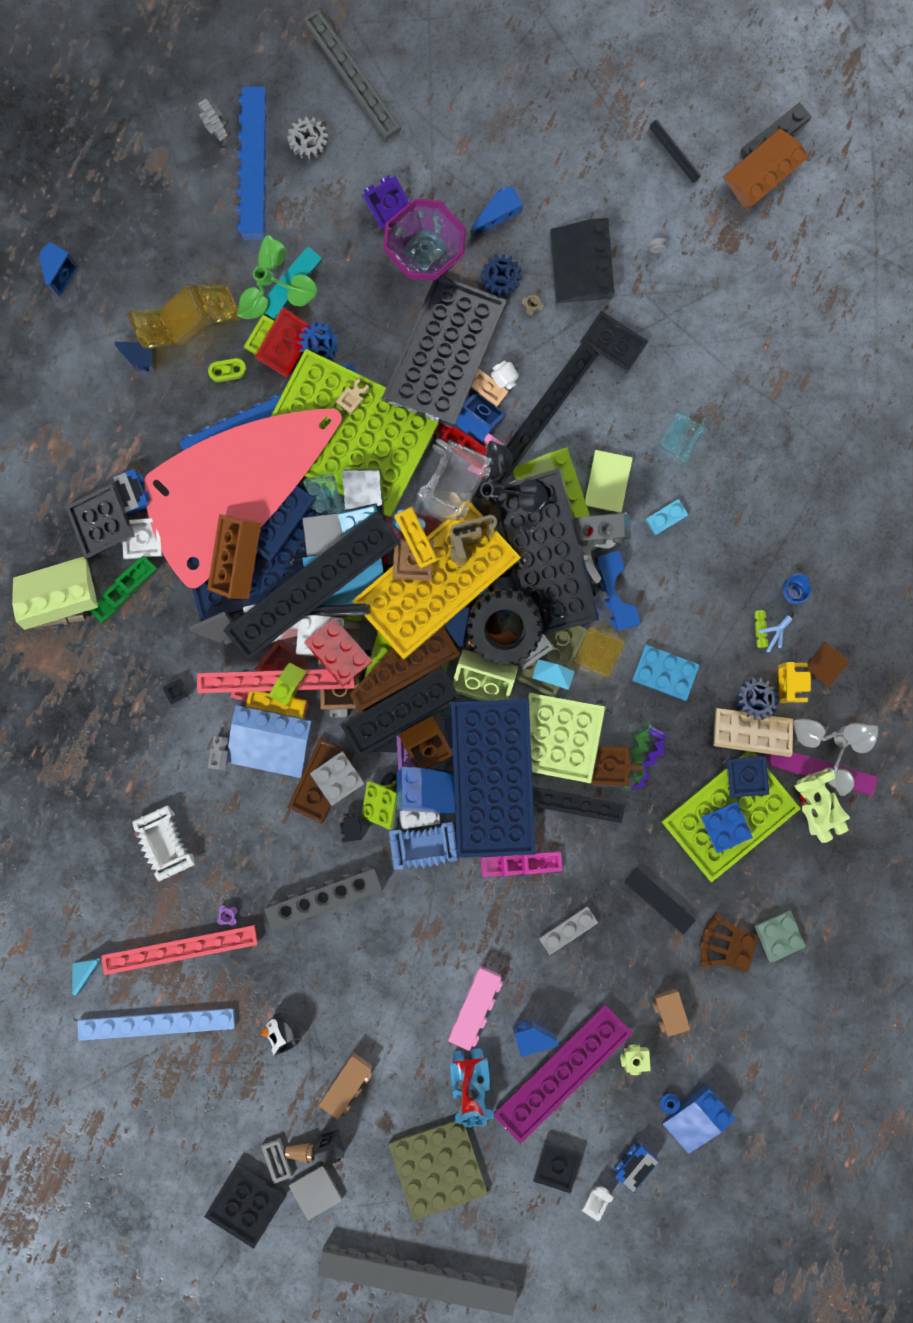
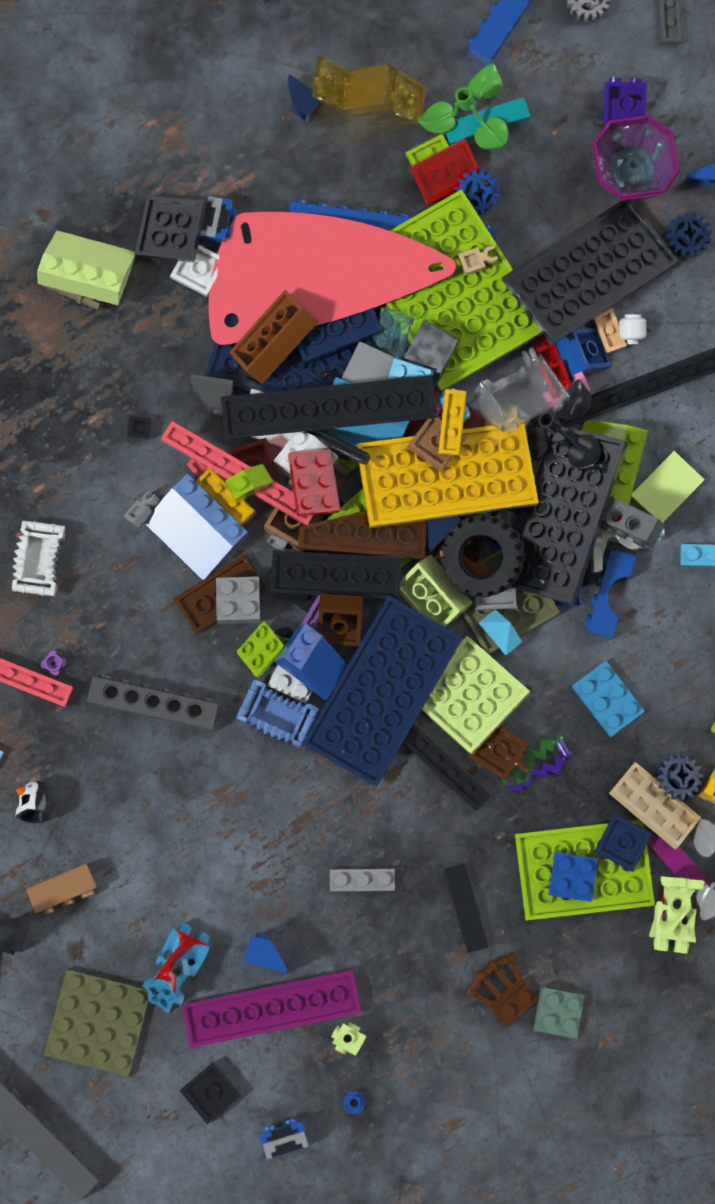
camera: 25 degrees right, 5 degrees down
green slope [90,555,157,624] -> none
lime plate [208,358,247,382] -> none
black brick [340,813,363,842] -> none
bright pink brick [448,966,503,1051] -> none
dark tan piece [450,515,497,568] -> none
dark pink slope [480,851,562,877] -> none
dark tan plate [522,293,544,315] -> none
clear yellow plate [574,627,624,678] -> none
white bracket [581,1186,614,1221] -> none
medium nougat brick [652,989,690,1037] -> none
slope [662,1084,736,1154] -> none

